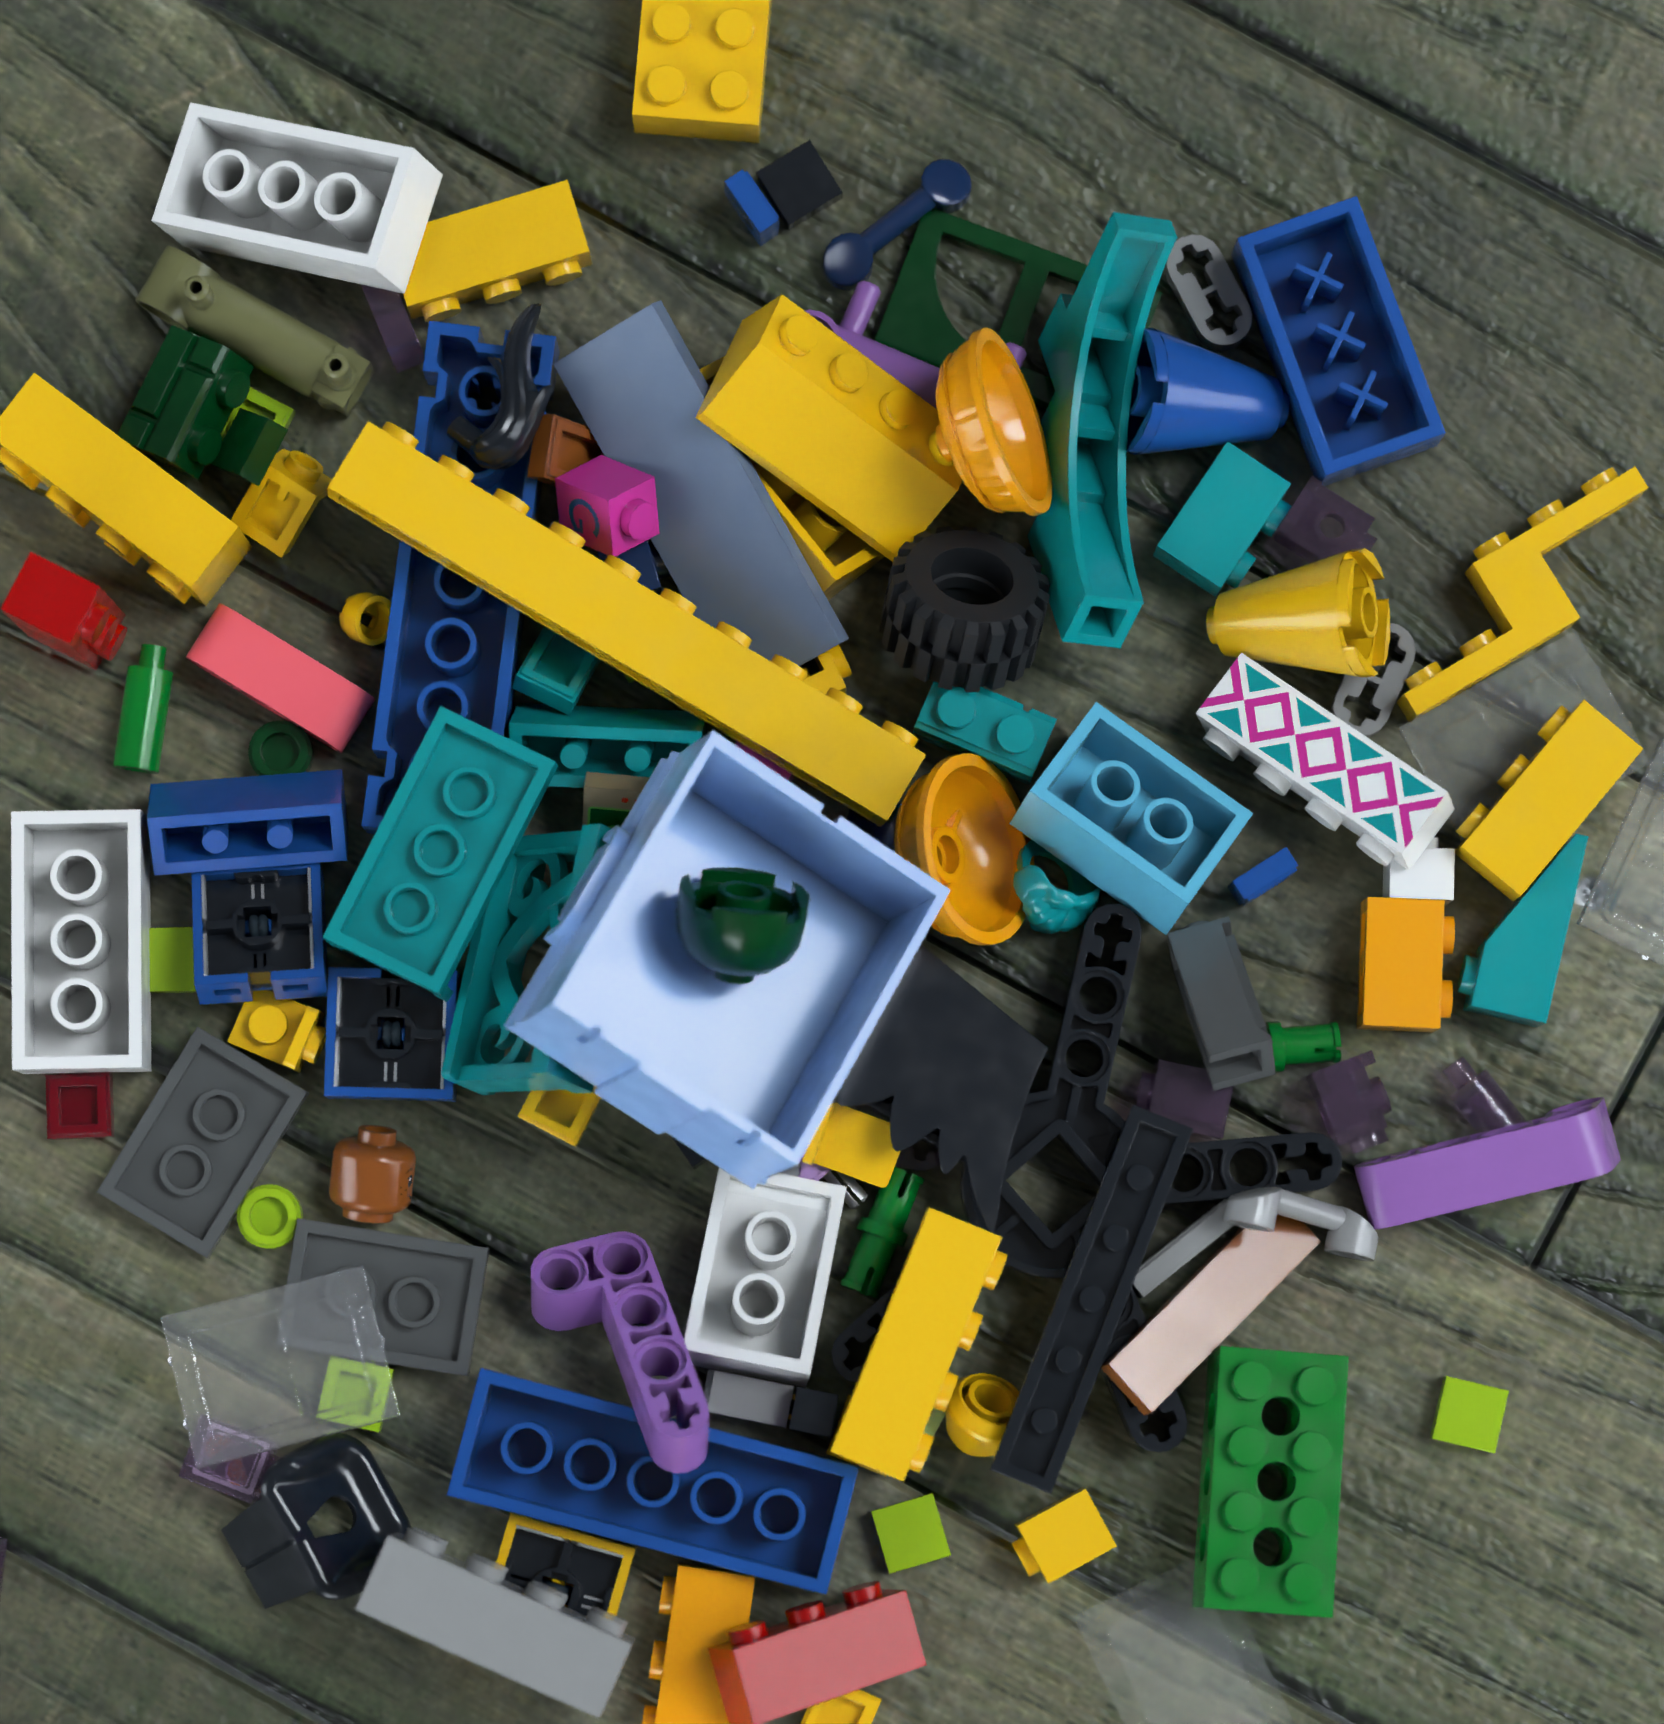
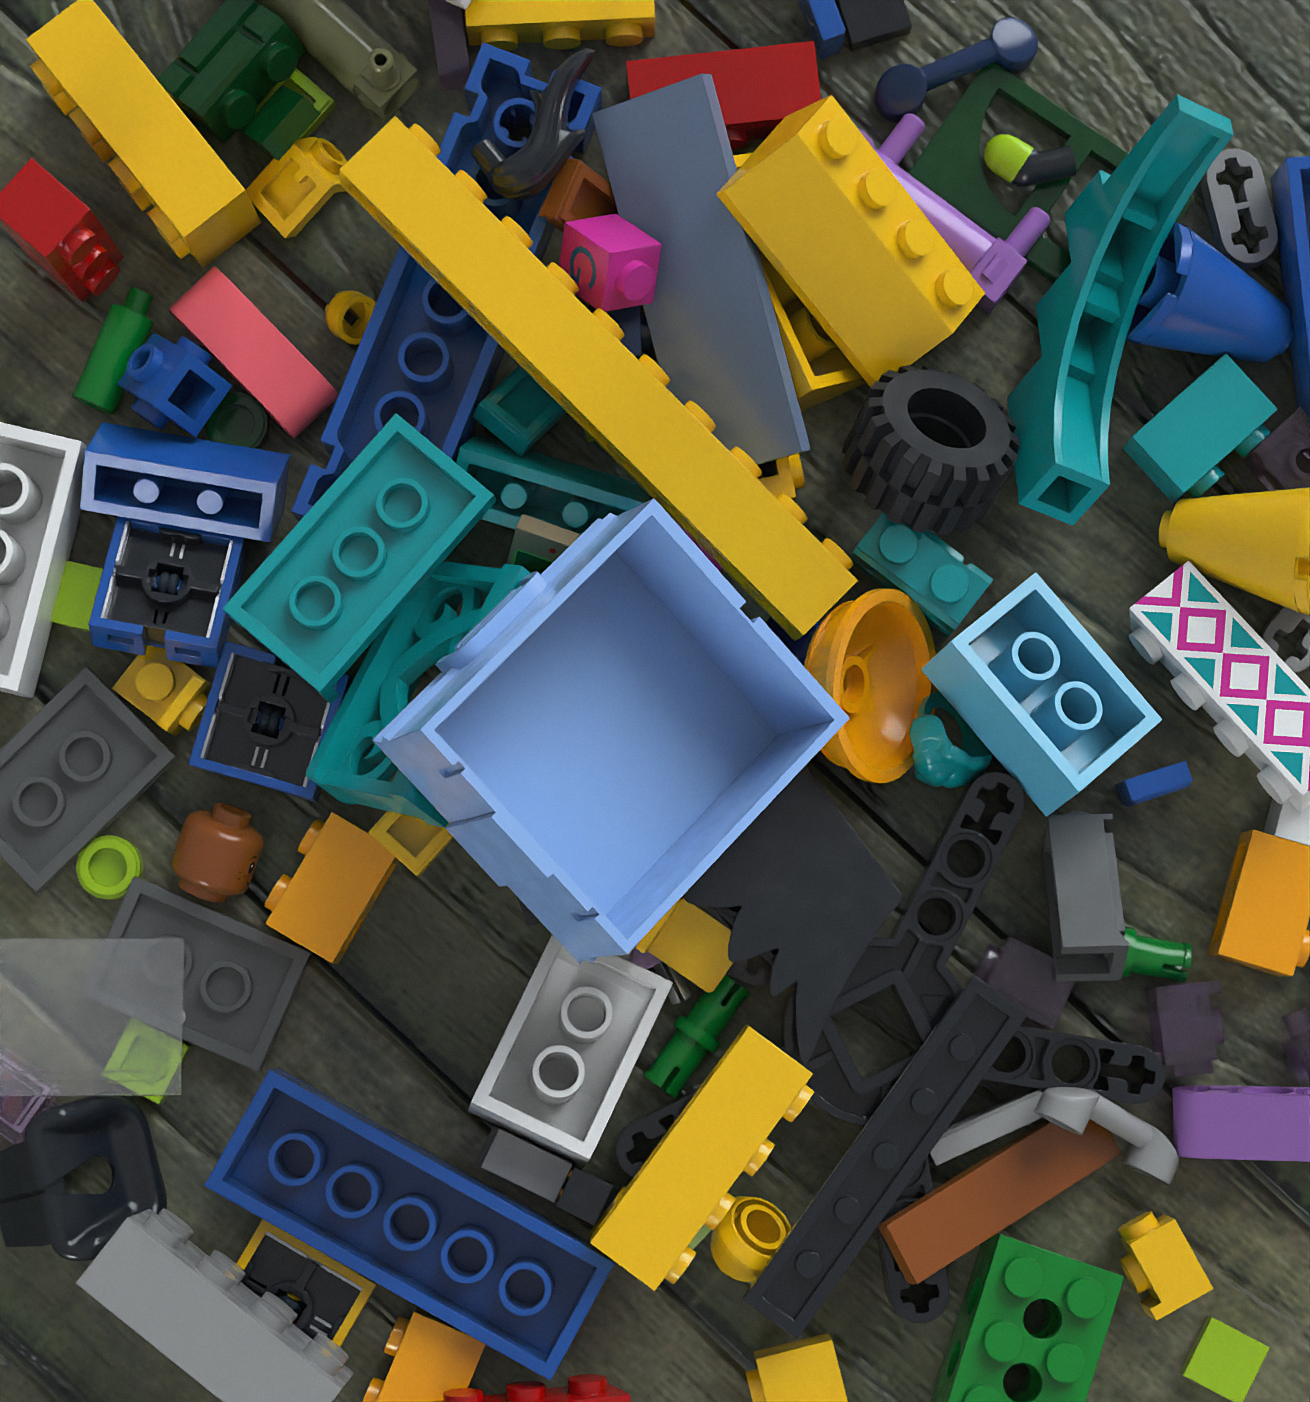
camera: 15 degrees right, 0 degrees up
medium lavender beam [531,1231,709,1473] -> none
dark green cylinder [676,867,810,984] -> none
lime tile [871,1493,951,1574] -> none
light orange hat [935,328,1052,516] -> none
none -> blue brick [117,333,232,438]
none -> light orange brick [264,812,399,964]
none -> red brick [626,41,821,150]
none -> arm [984,134,1076,187]
none -> yellow brick [1118,1211,1213,1321]

